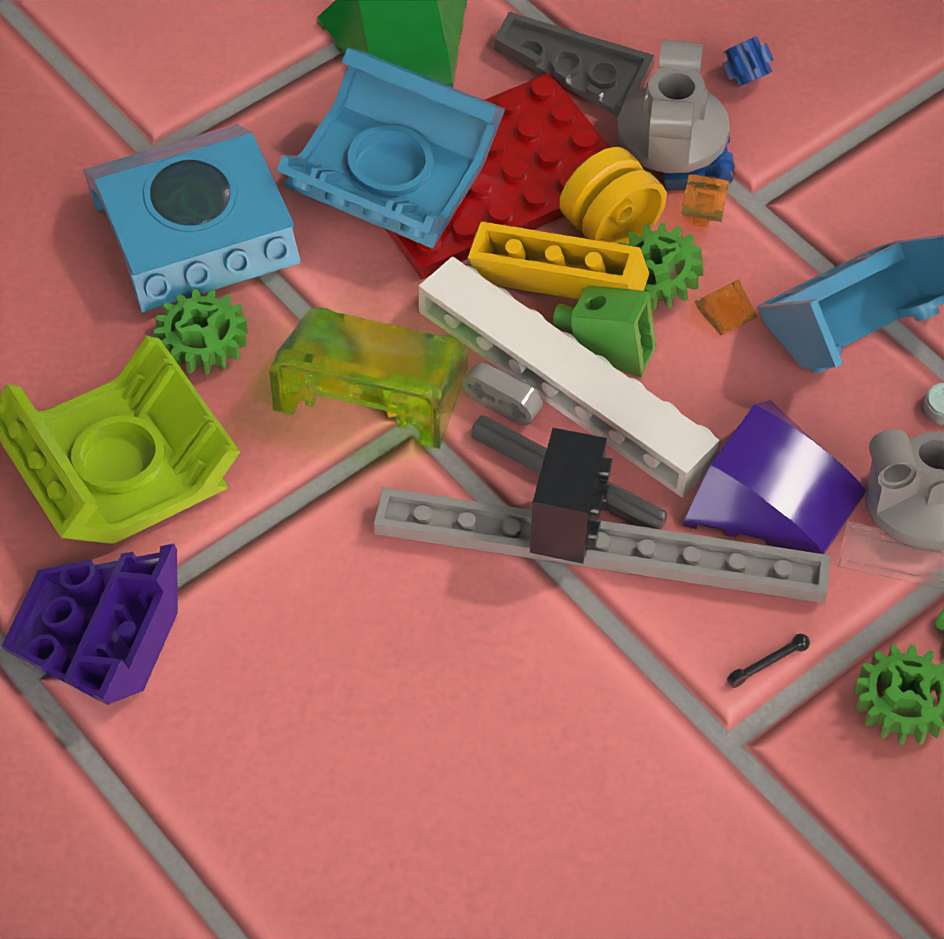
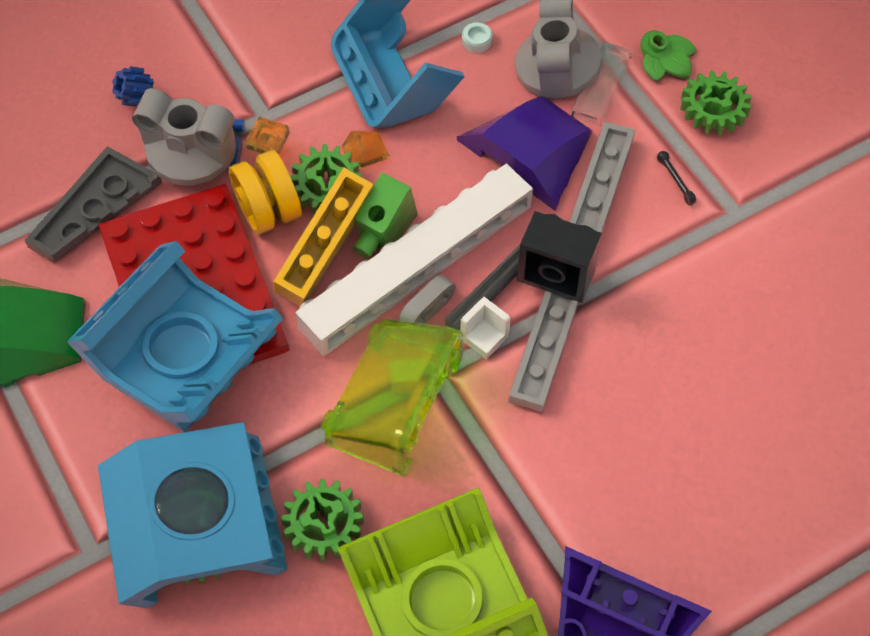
camera: 80 degrees left, 5 degrees up
none -> white panel [460,297,511,360]

